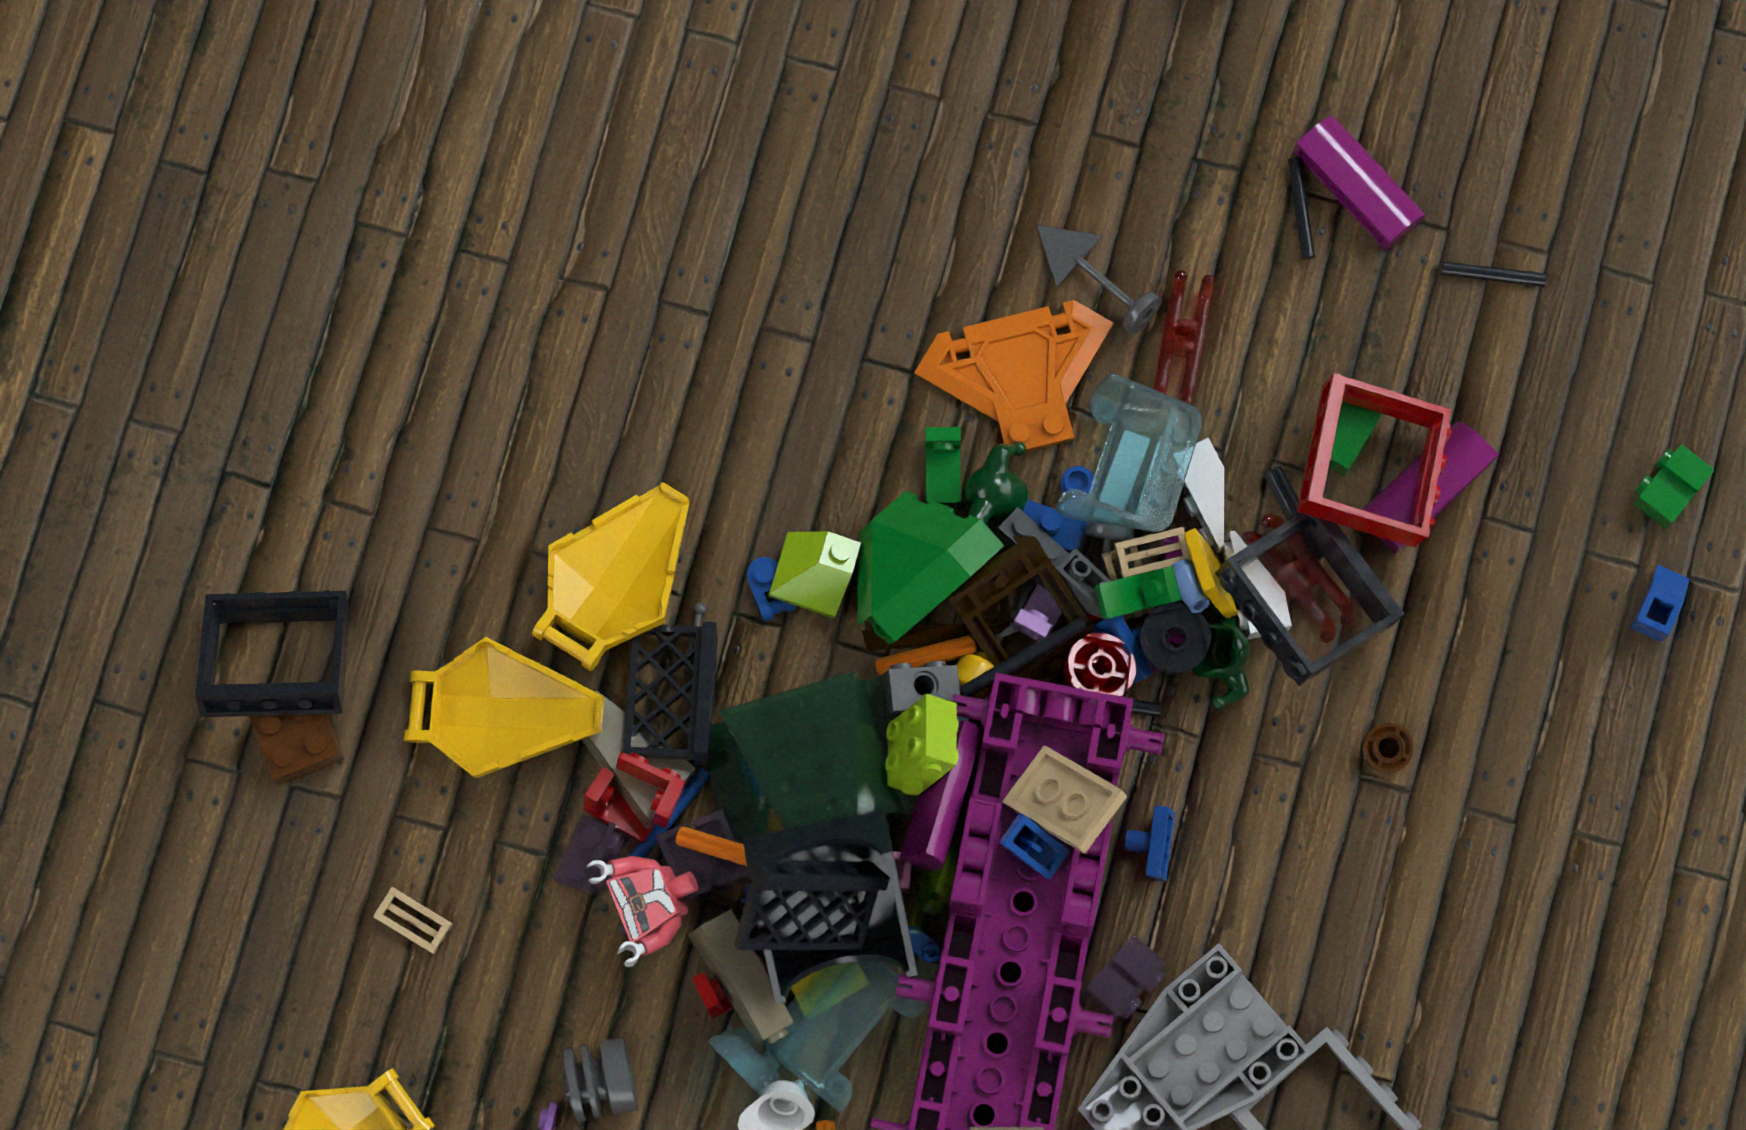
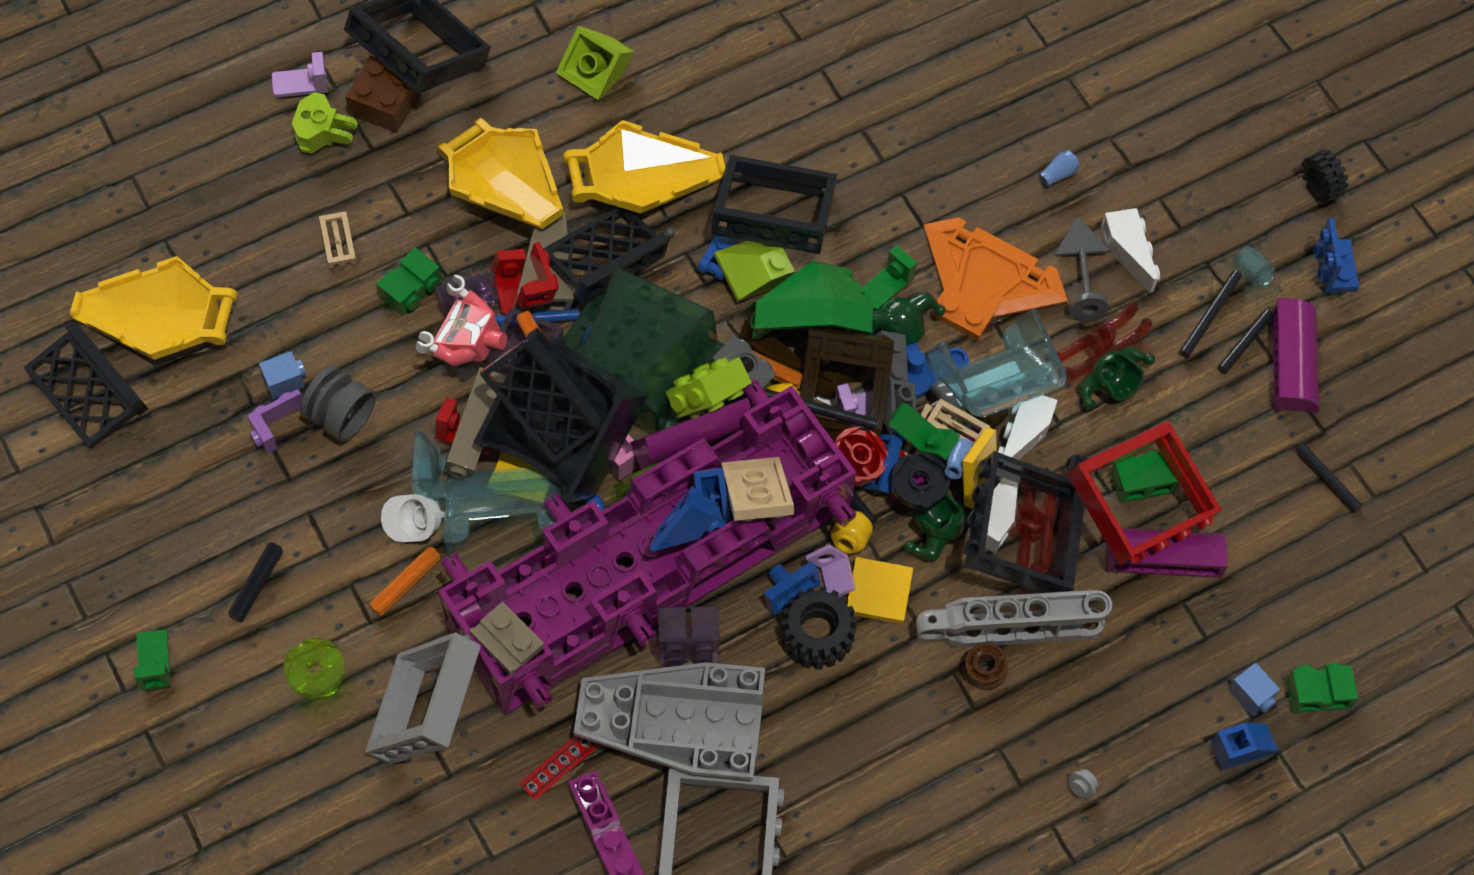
camera: 40 degrees right, 15 degrees down
none -> medium blue brick [259,351,306,400]
none -> lavender bracket [272,52,328,98]
none -> lime hinge [292,92,358,154]
none -> green brick [376,247,441,317]
none -> lime slope [556,26,634,100]
none -> blue slope [649,486,720,552]
none -> black window [711,155,837,254]
none -> black tyre [780,587,857,669]
none -> lavender bracket [806,545,856,598]
none -> yellow head [831,511,873,554]
none -> yellow tile [847,557,913,625]
none -> light grey piece [916,590,1112,648]
none -> medium blue cone [1039,150,1080,187]
none -> light grey plate [1069,769,1098,799]
none -> dark green piece [1078,346,1156,410]
none -> white slope [1101,208,1160,293]
none -> black bar [1179,270,1242,358]
none -> medium blue brick [1228,663,1280,716]
none -> clear light blue brick [1234,246,1275,286]
none -> blue bracket [1313,218,1359,293]

